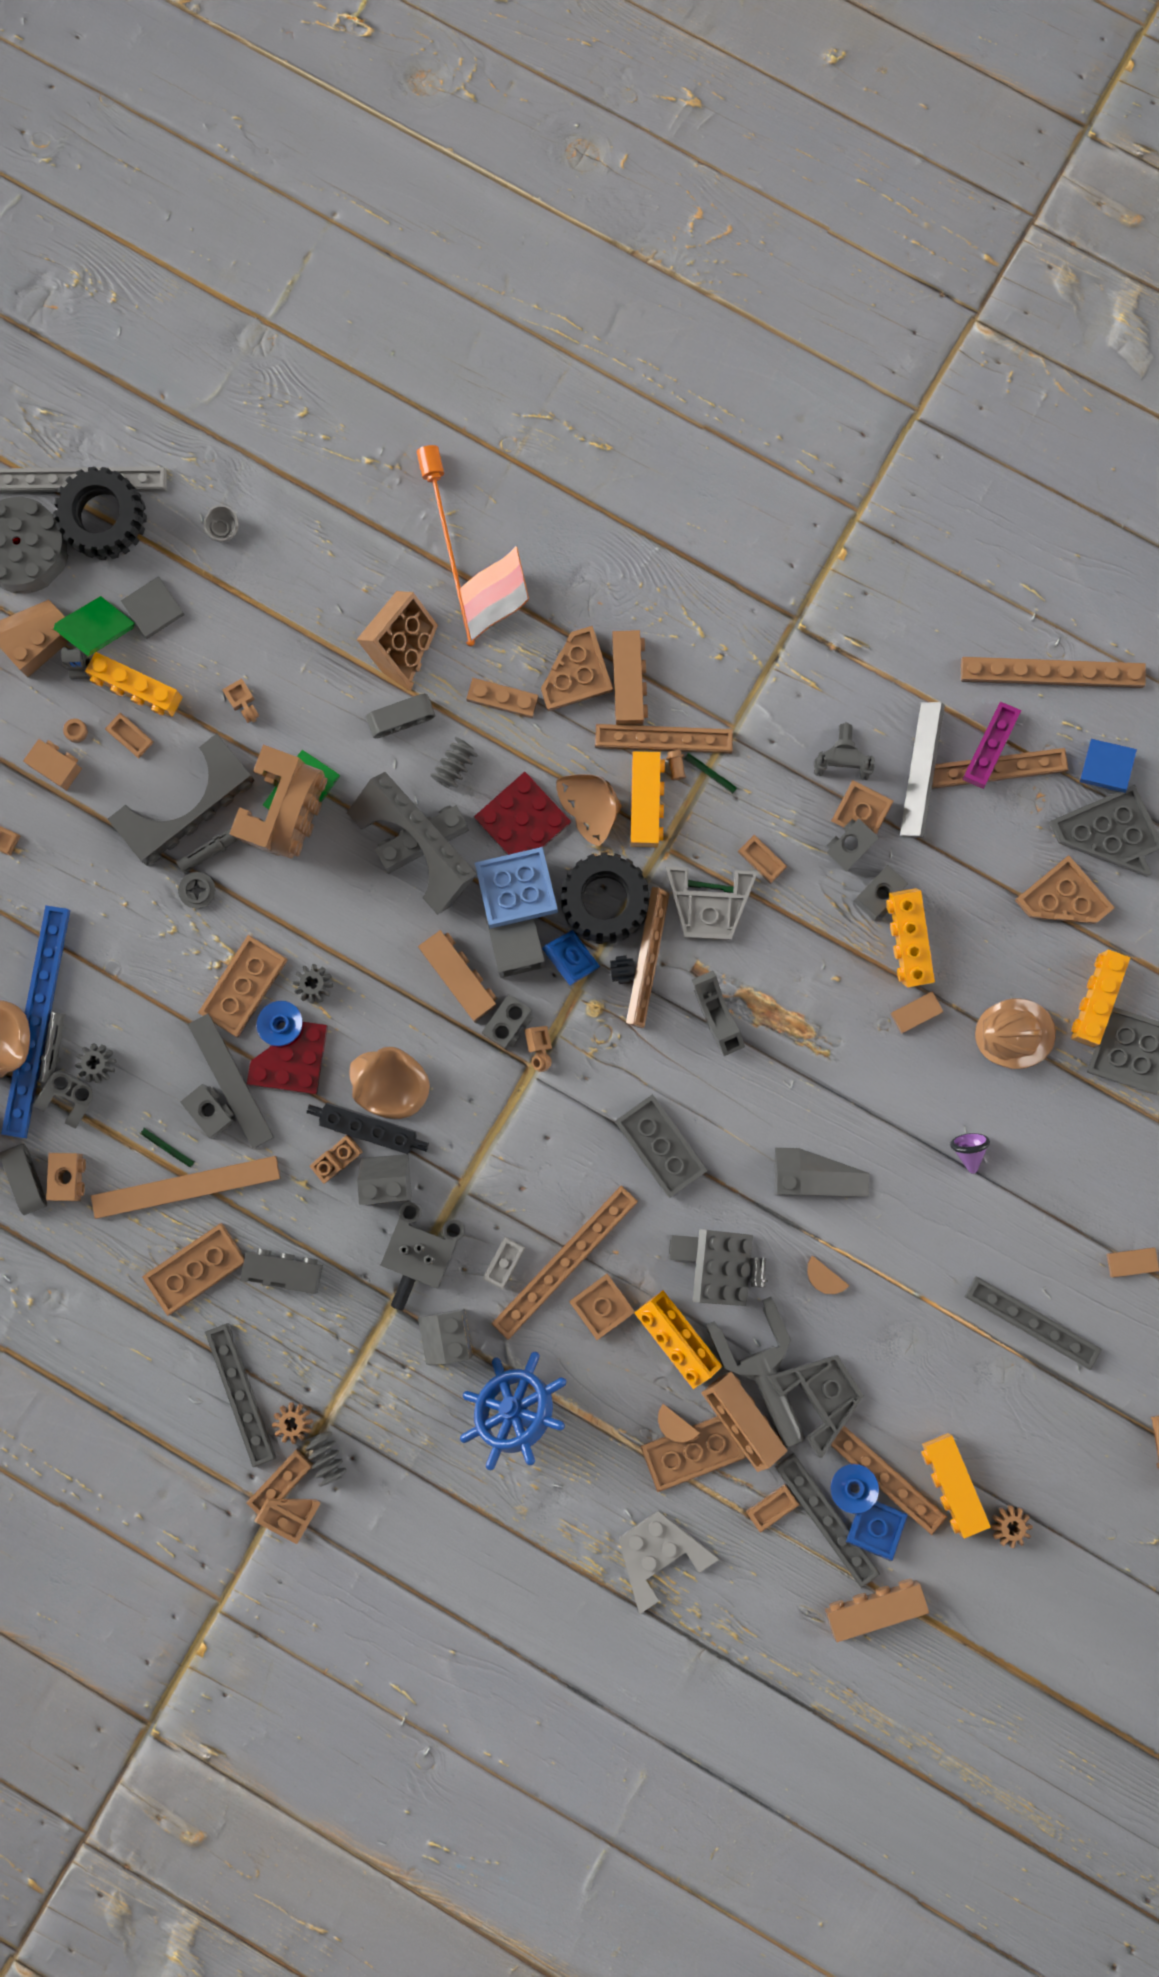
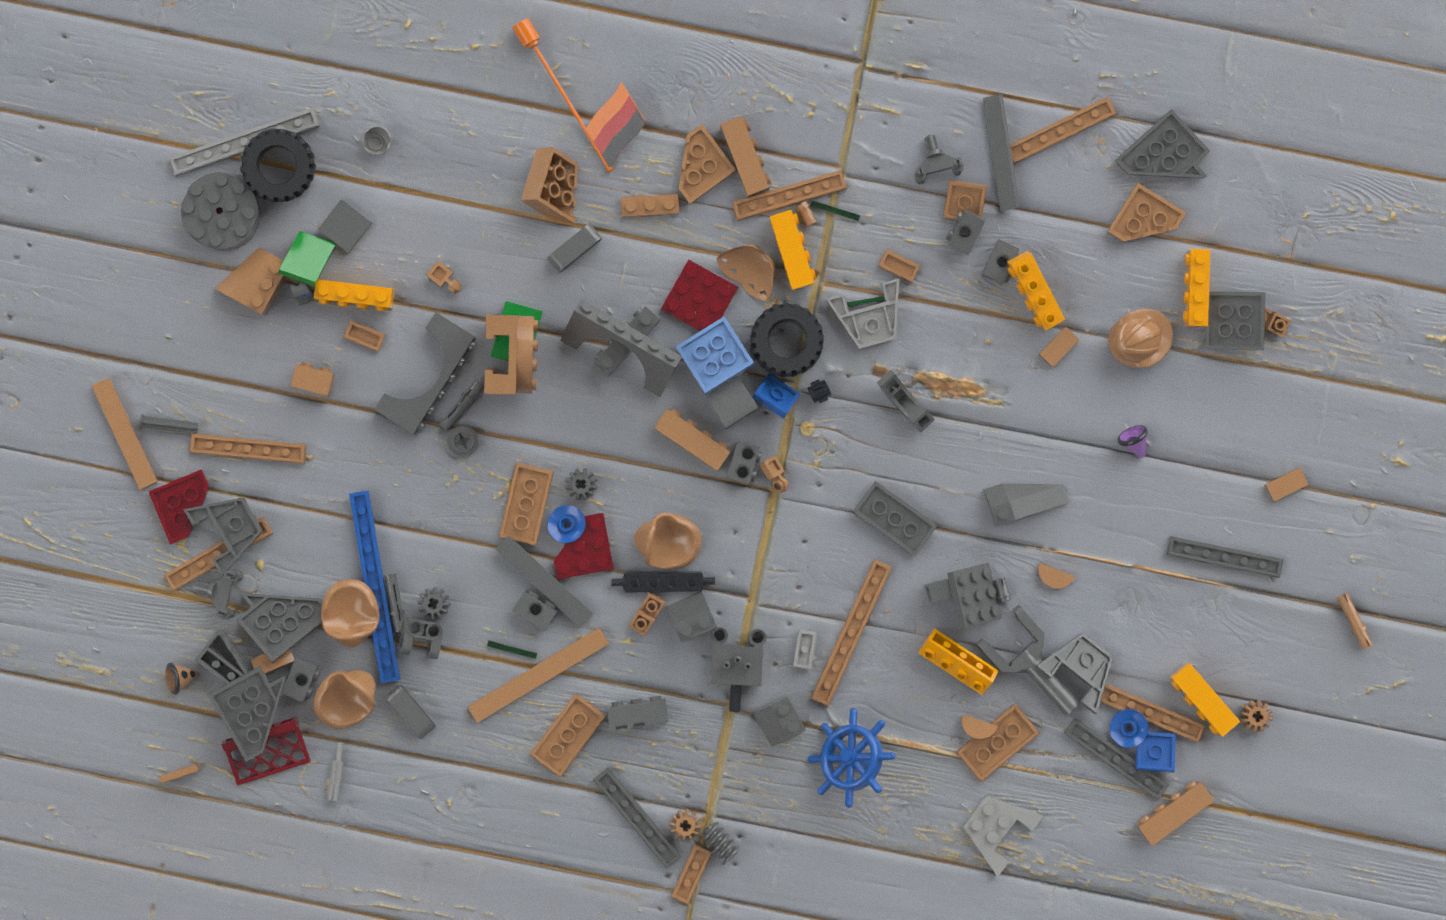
camera: 25 degrees left, 5 degrees up
medium nougat brick [46,1153,86,1201] -> none
medium nougat tile [63,718,88,743] -> none
medium nougat wing [254,1499,321,1544] -> none
dark grey piece [430,737,478,788] -> none
medium nougat plate [569,1273,635,1340] -> none
medium nougat tile [626,887,670,1028] -> none
medium nougat brick [701,1372,788,1472] -> none
medium nougat tile [746,1484,799,1533] -> none
medium nougat plate [961,657,1146,688] -> none
magenta plate [962,701,1021,789] -> none
blue tile [1080,739,1137,793] -> none

